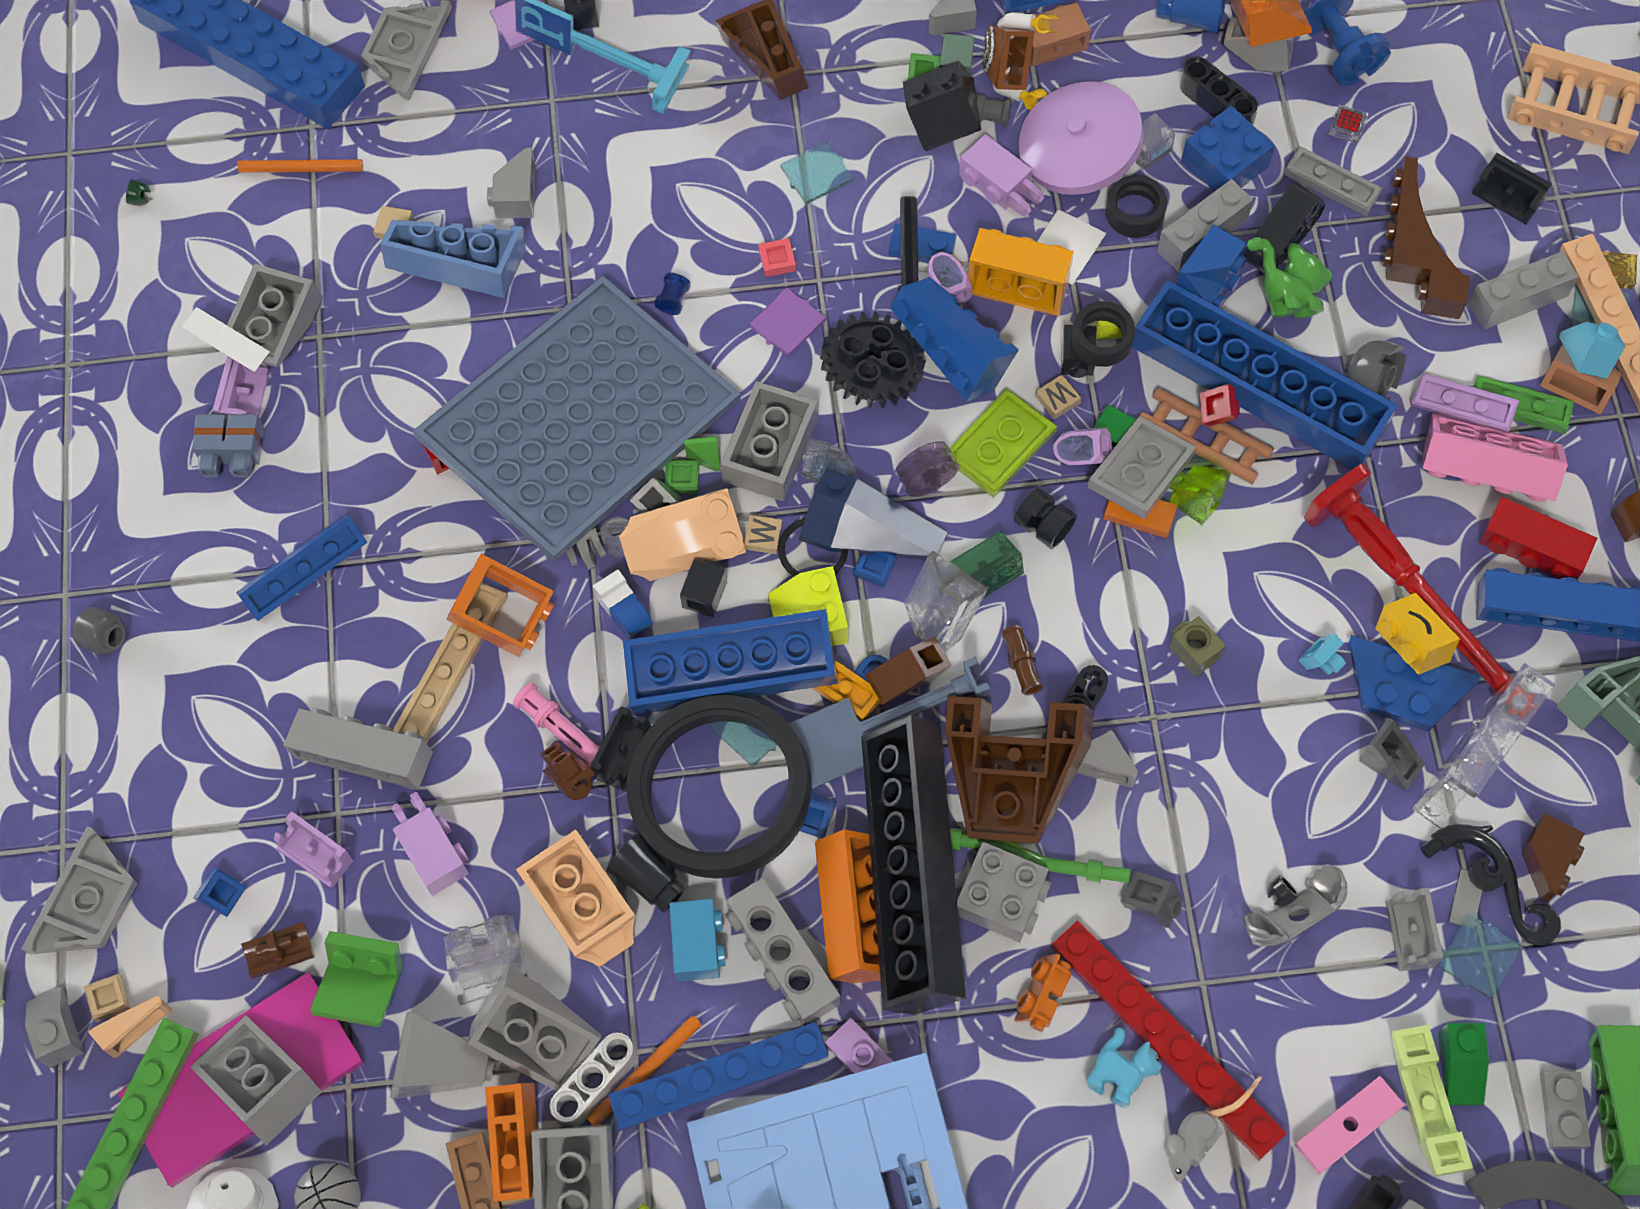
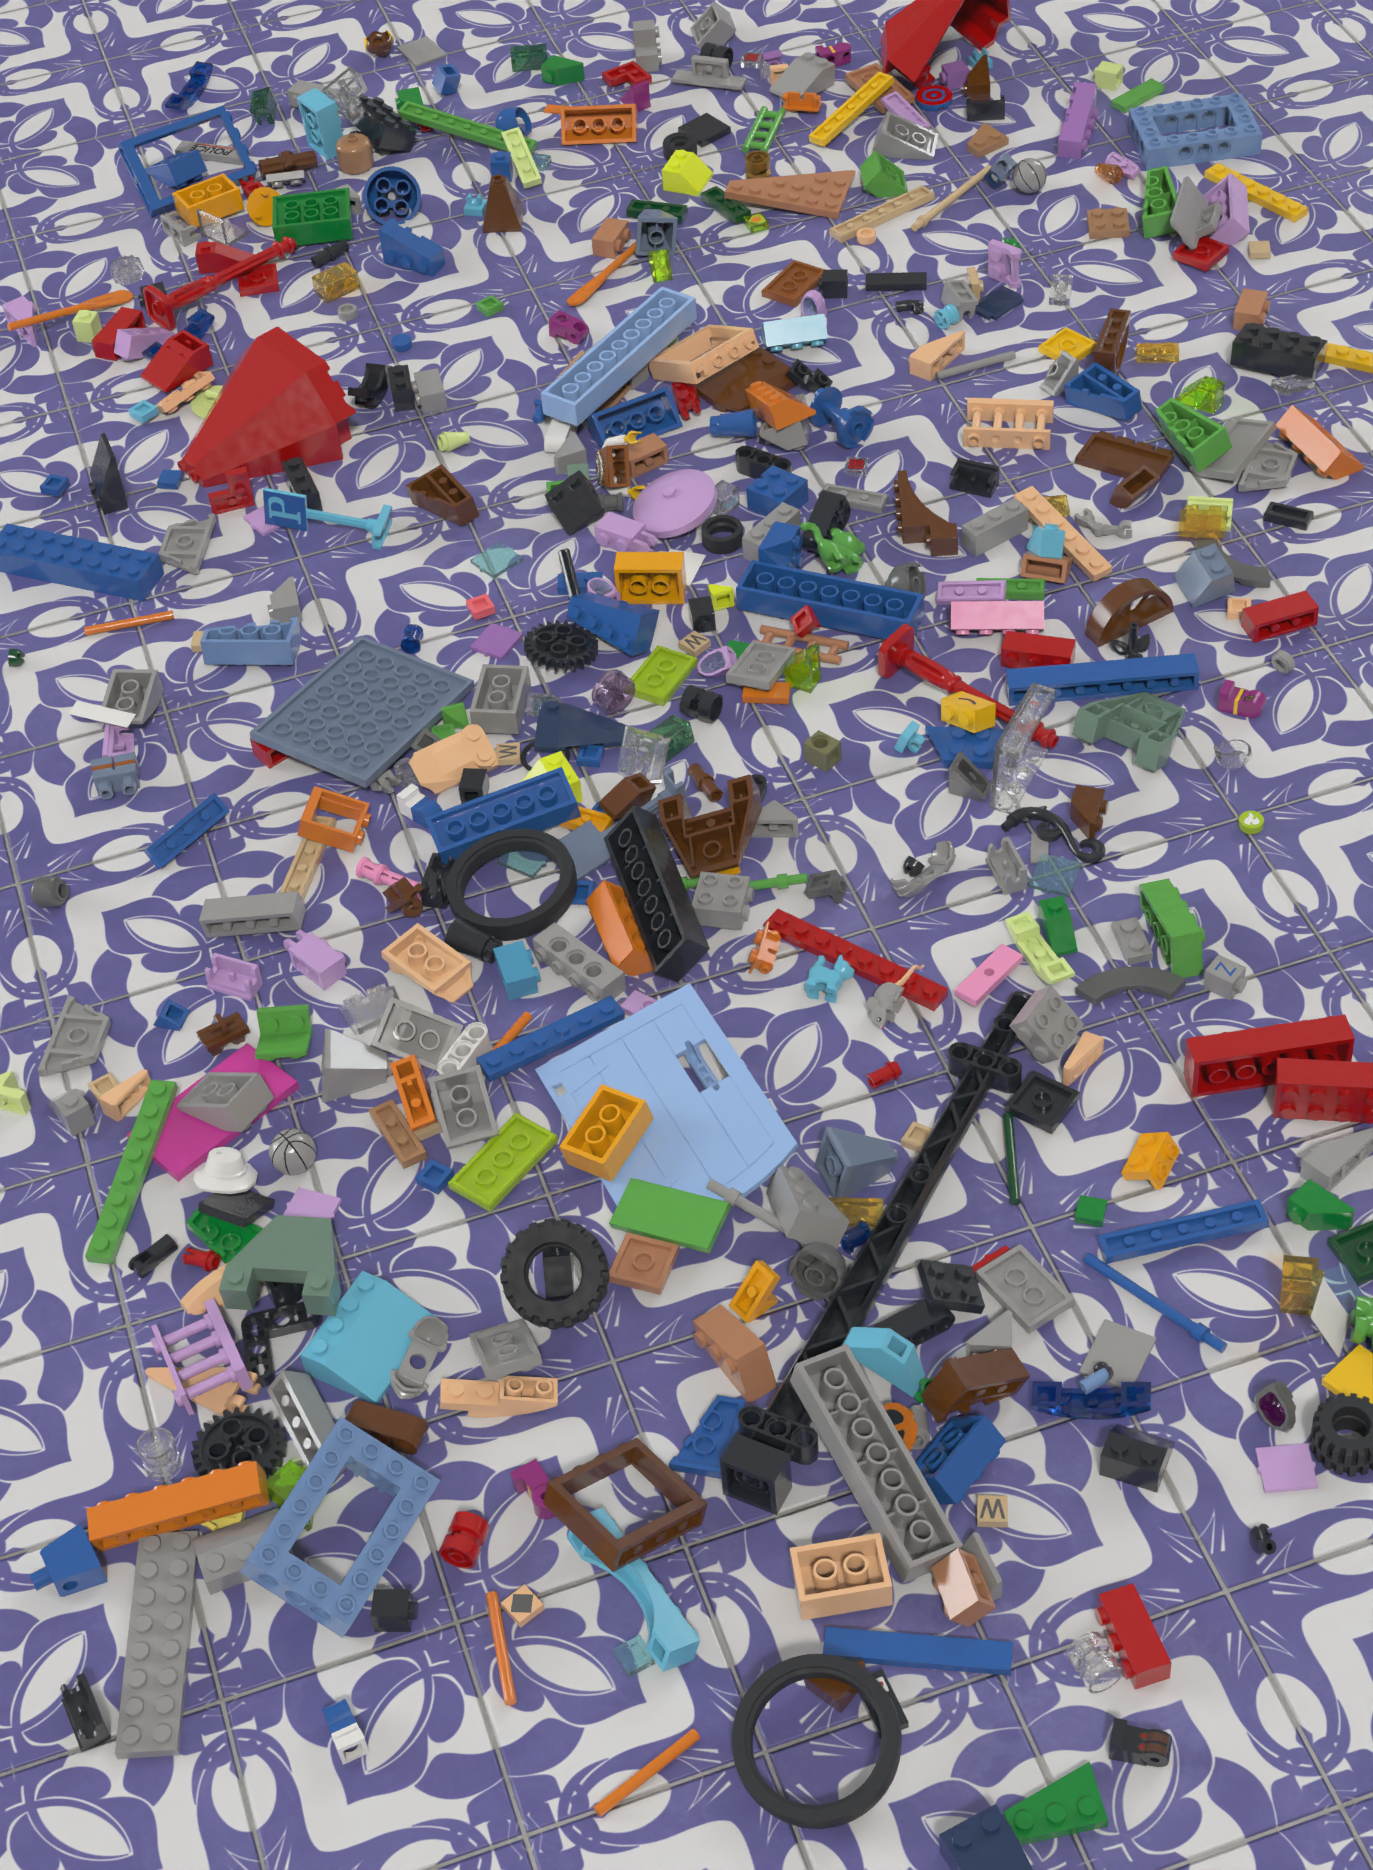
camera: 10 degrees left, 20 degrees down
black tyre [1072,301,1135,367] -> none

